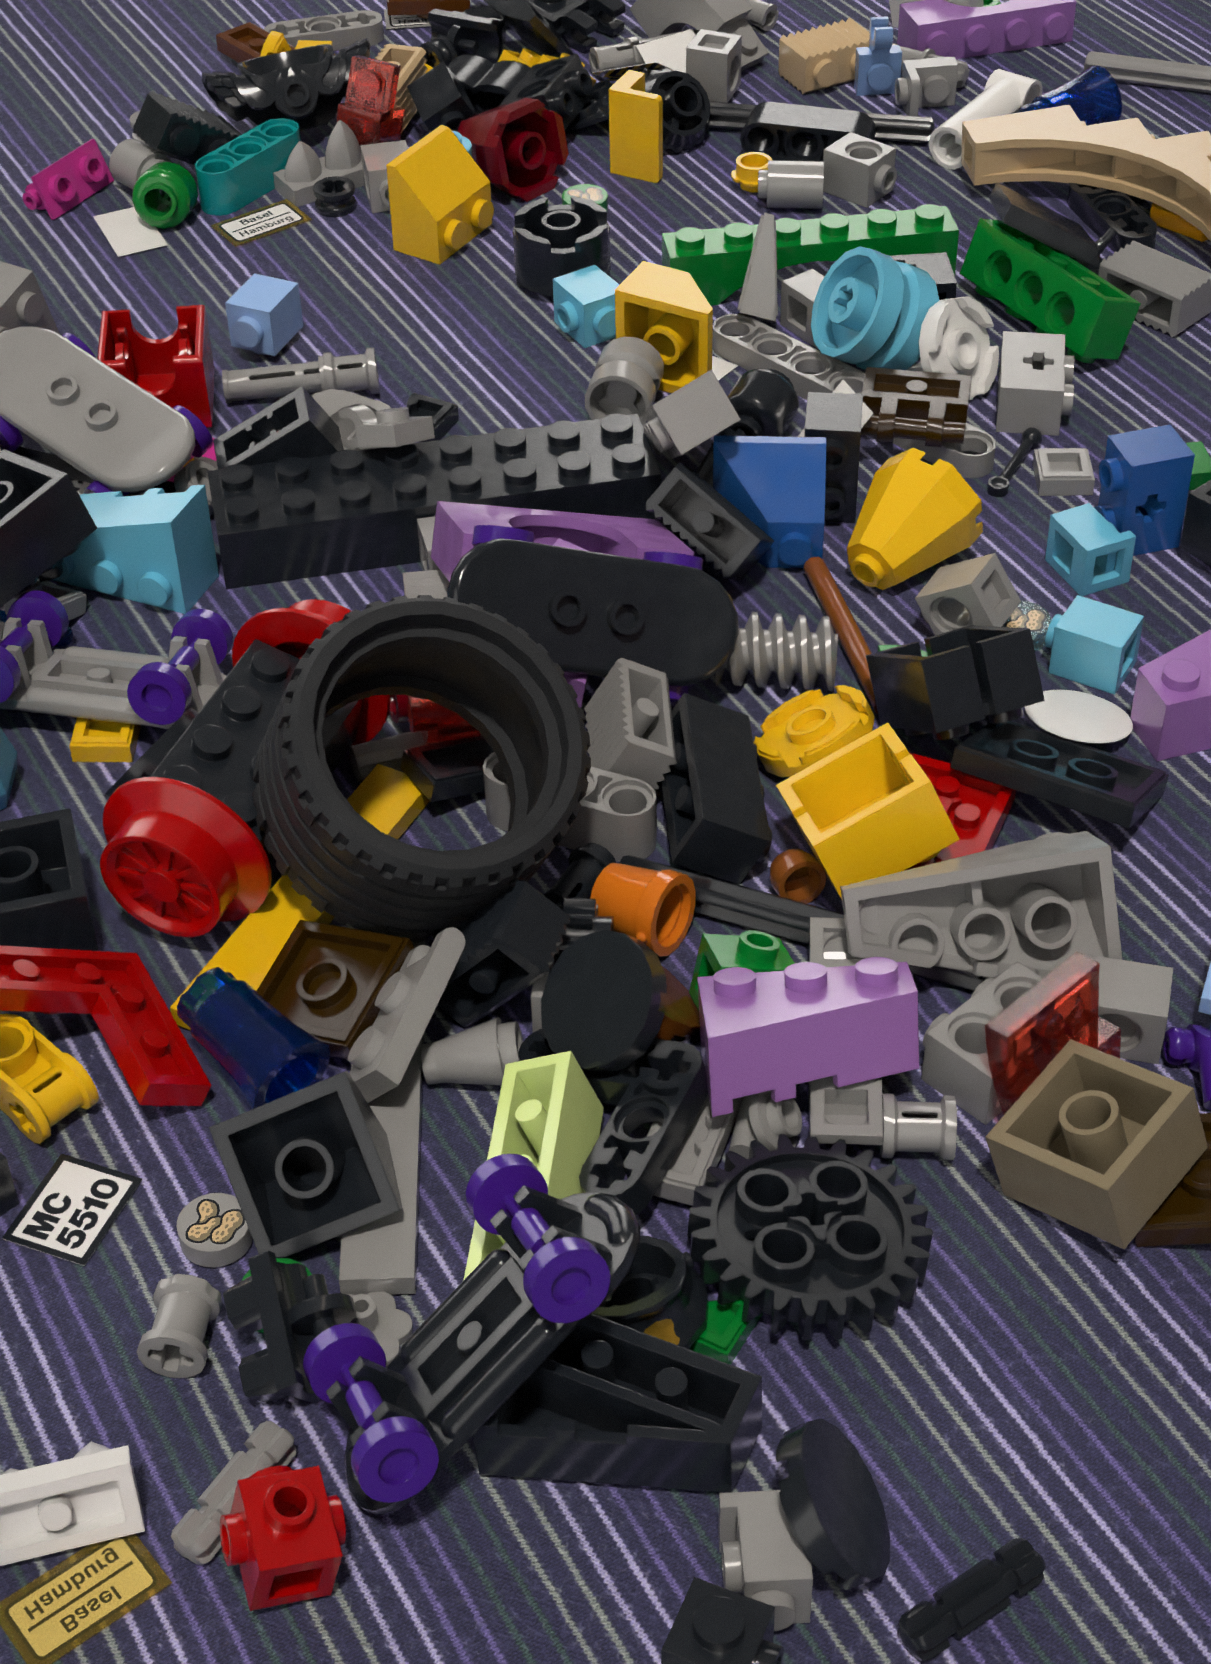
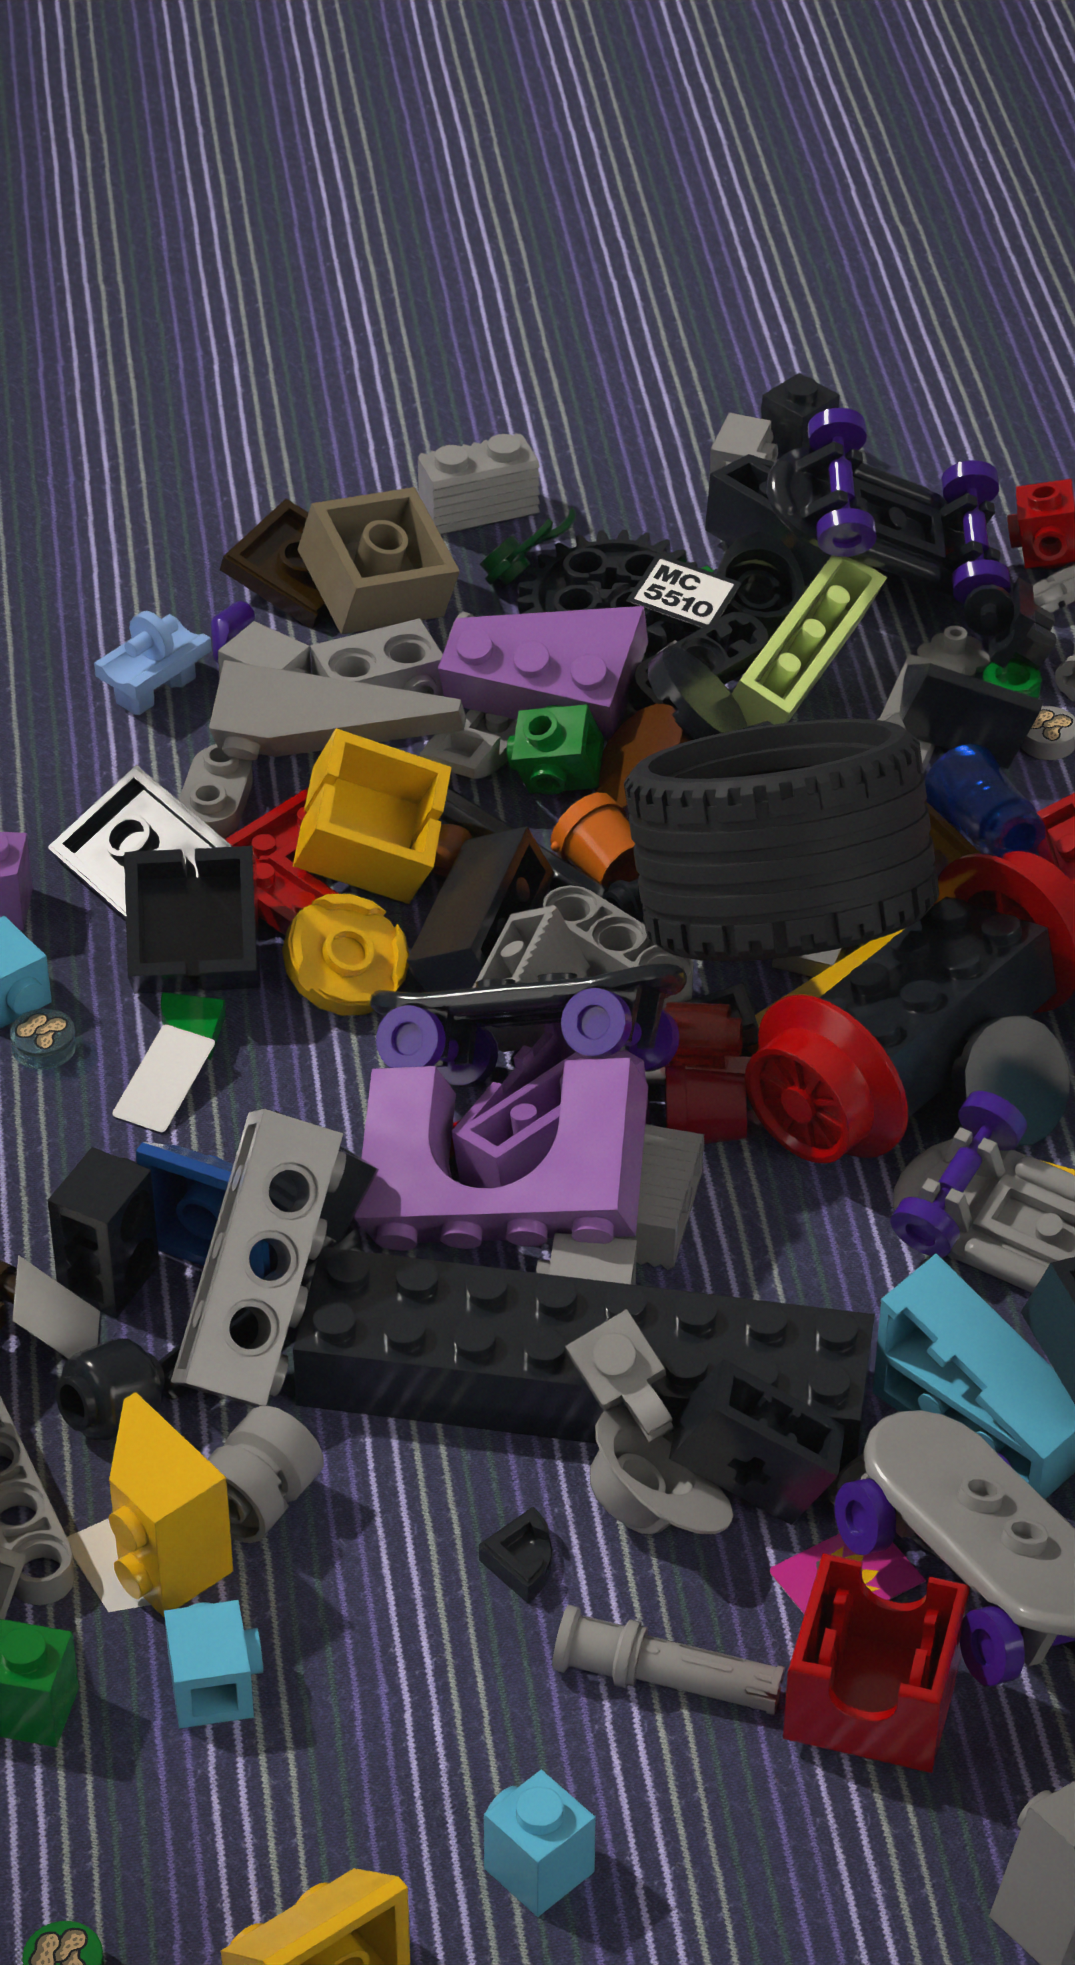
camera: 160 degrees left, 0 degrees up
light blue brick [225,273,303,356] -> none
black brick [513,197,611,303] -> none
light grey piece [716,612,838,692] -> none
black tile [776,1419,890,1590] -> none
dark orange bar [804,557,878,714] -> none
yellow cone [847,447,983,590] -> none
black axle [898,1538,1046,1661] -> none
light grey brick [915,553,1021,635] -> none
clear red slope [985,951,1121,1115] -> none
white sticker [1025,690,1133,743] -> none
none -> white sticker [112,1025,215,1133]
none -> light grey brick [418,433,540,535]
none -> dark green plate [479,507,576,586]
none -> medium azure brick [484,1769,596,1917]
none -> sticker [626,553,741,628]

